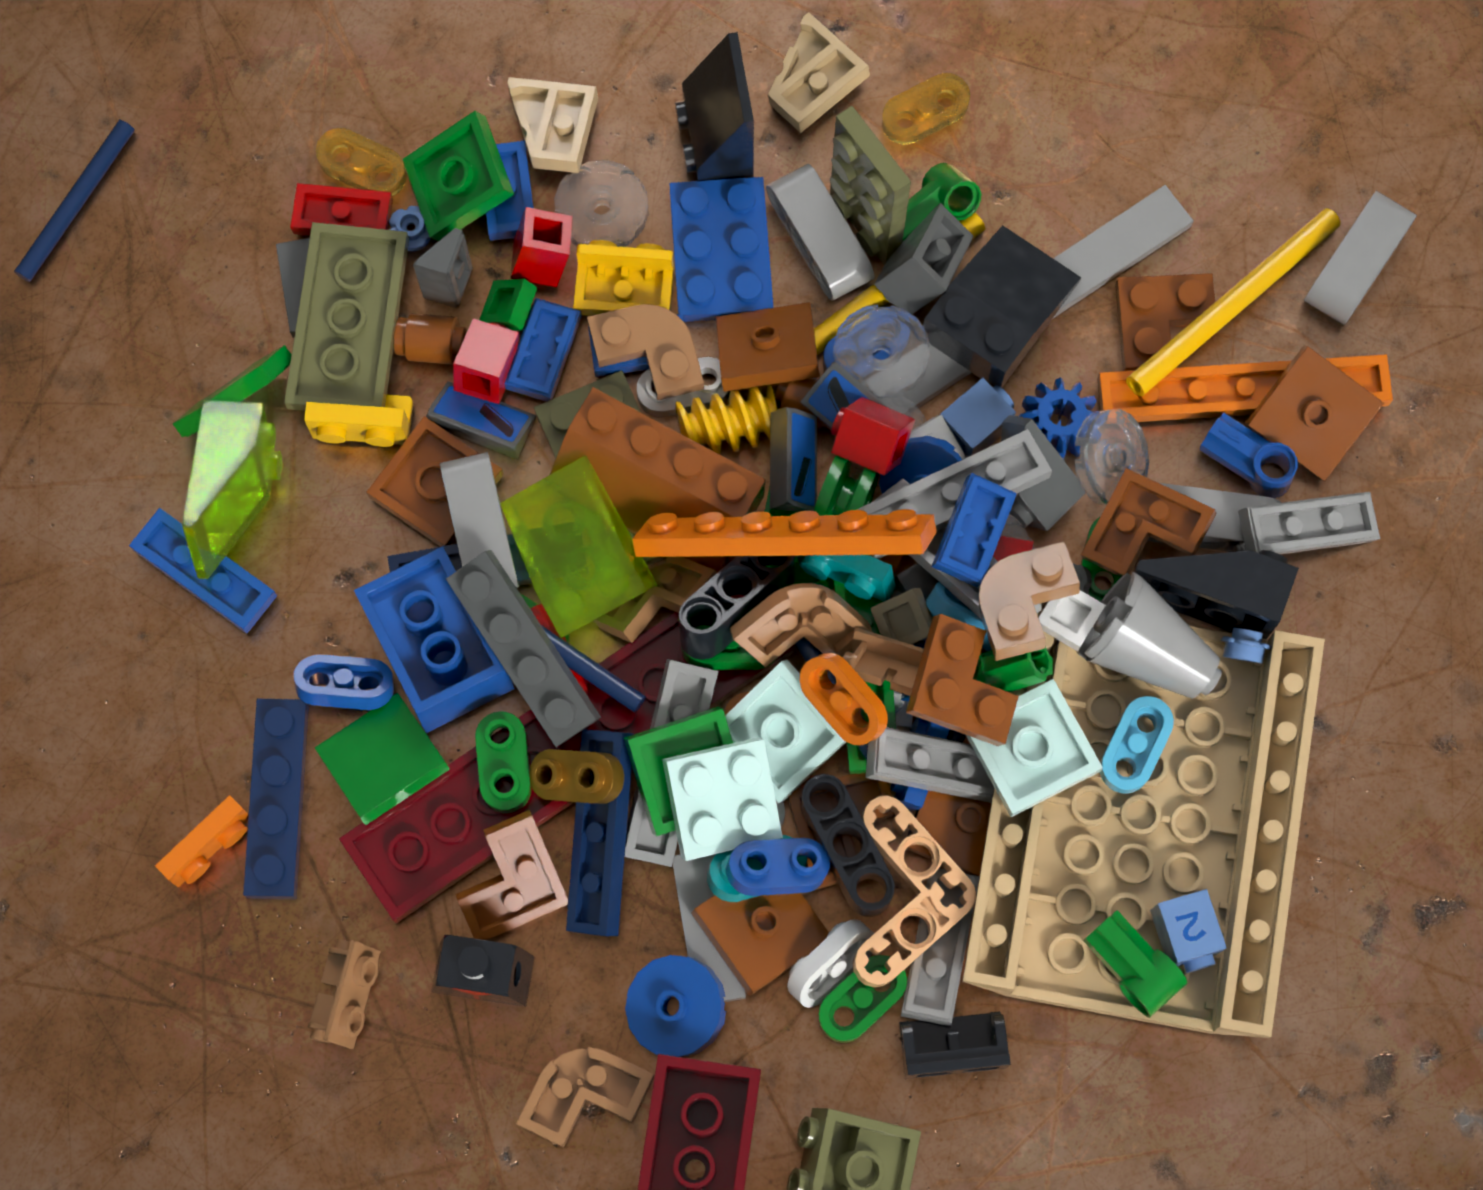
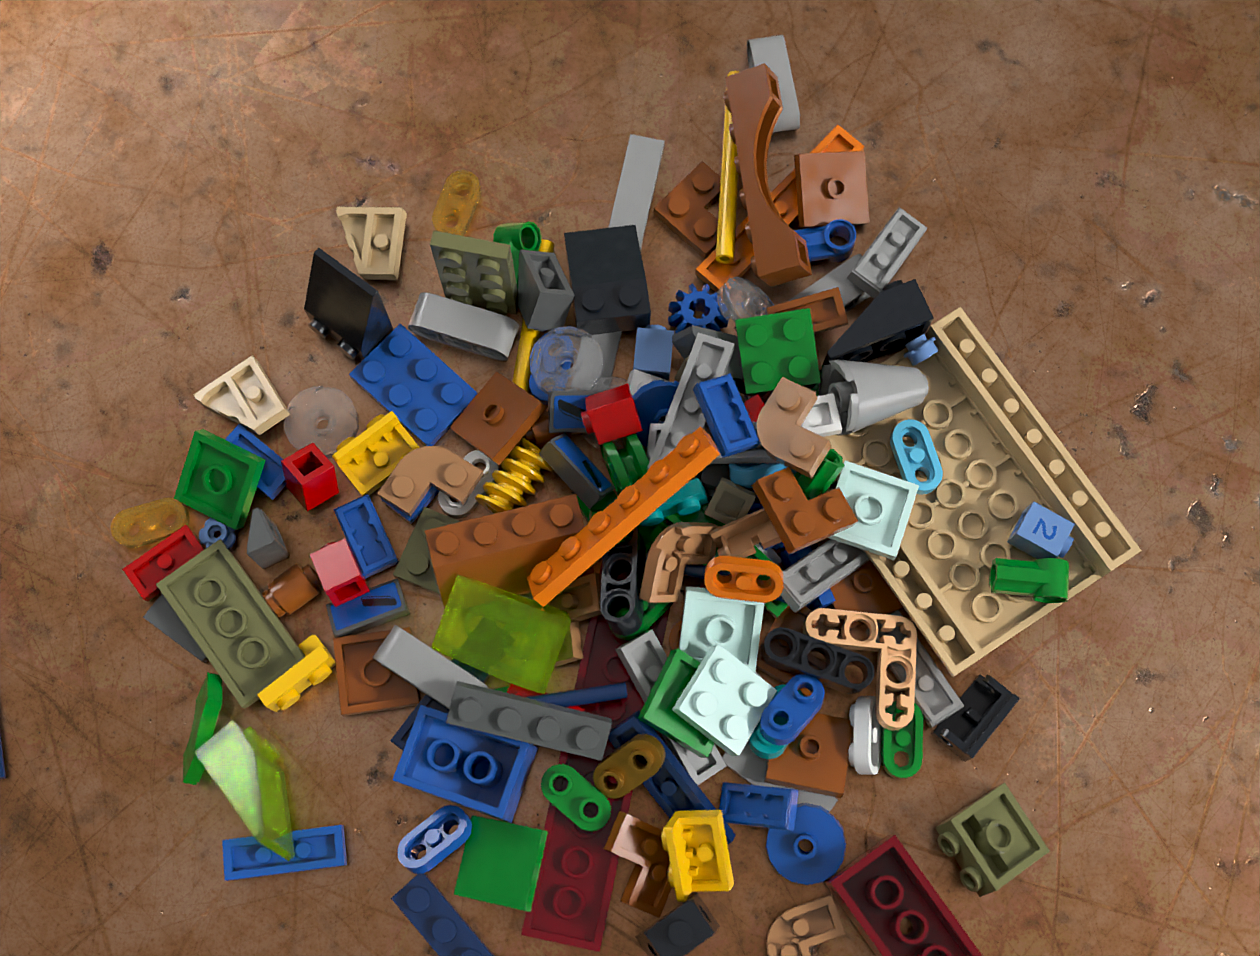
camera: 45 degrees left, 0 degrees up
green plate [479,279,538,331] -> none
none -> yellow bracket [662,810,734,902]
none -> blue plate [719,782,799,831]
none -> dark orange arch [724,63,812,287]
none -> green plate [735,308,821,394]

